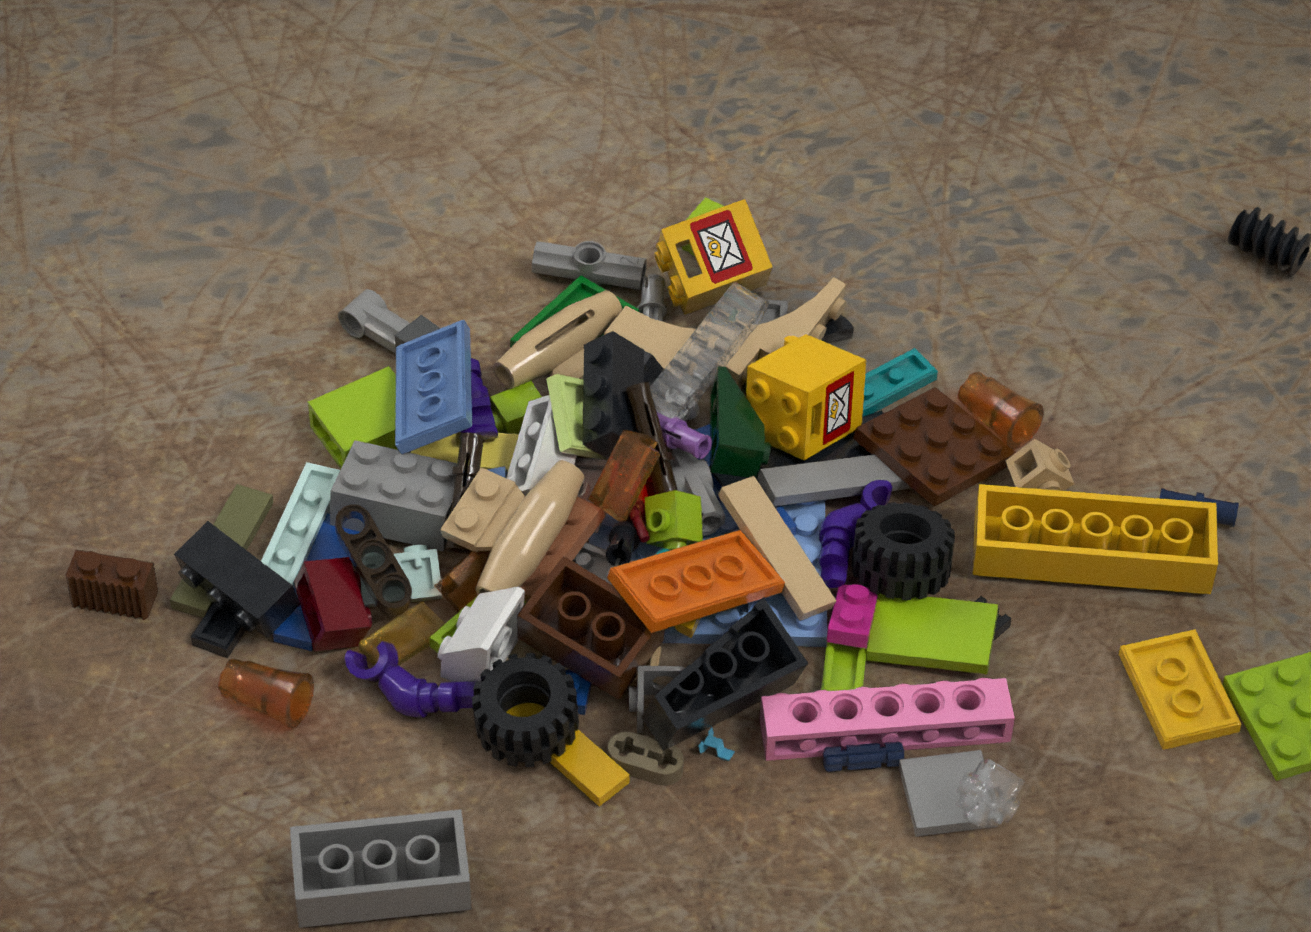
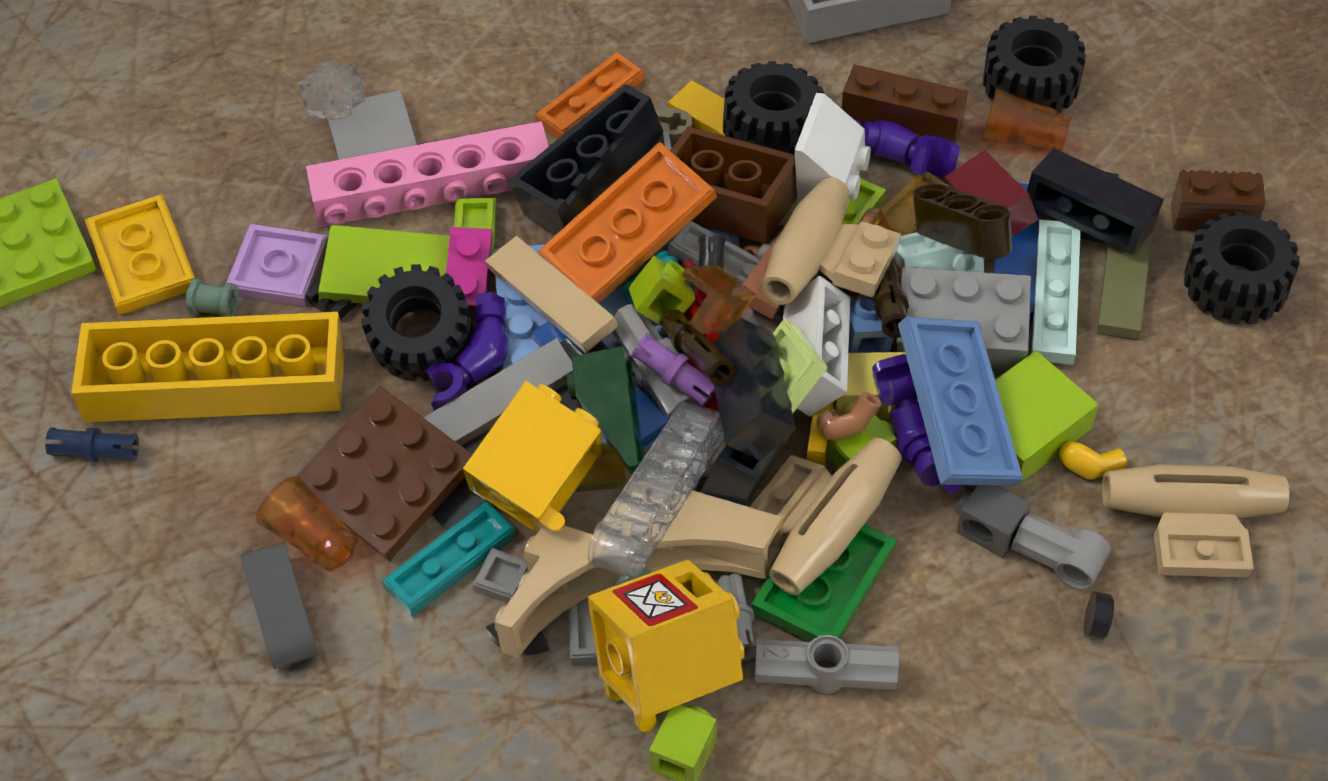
camera: 175 degrees right, 5 degrees up
tan brick [1006,439,1074,491] -> none
none -> sand green bush [186,278,239,317]
none -> lavender tile [225,224,328,307]
none -> dark grey beam [240,541,319,669]
none -> orange tile [535,52,644,139]
none -> nougat arm [816,392,881,441]
none -> reddish brown brick [842,64,968,143]
none -> black tyre [983,16,1086,119]
none -> yellow arm [1059,441,1127,480]
none -> black tile [1084,591,1114,640]
none -> tan plate [1102,464,1289,578]
none -> black tyre [1184,212,1300,325]

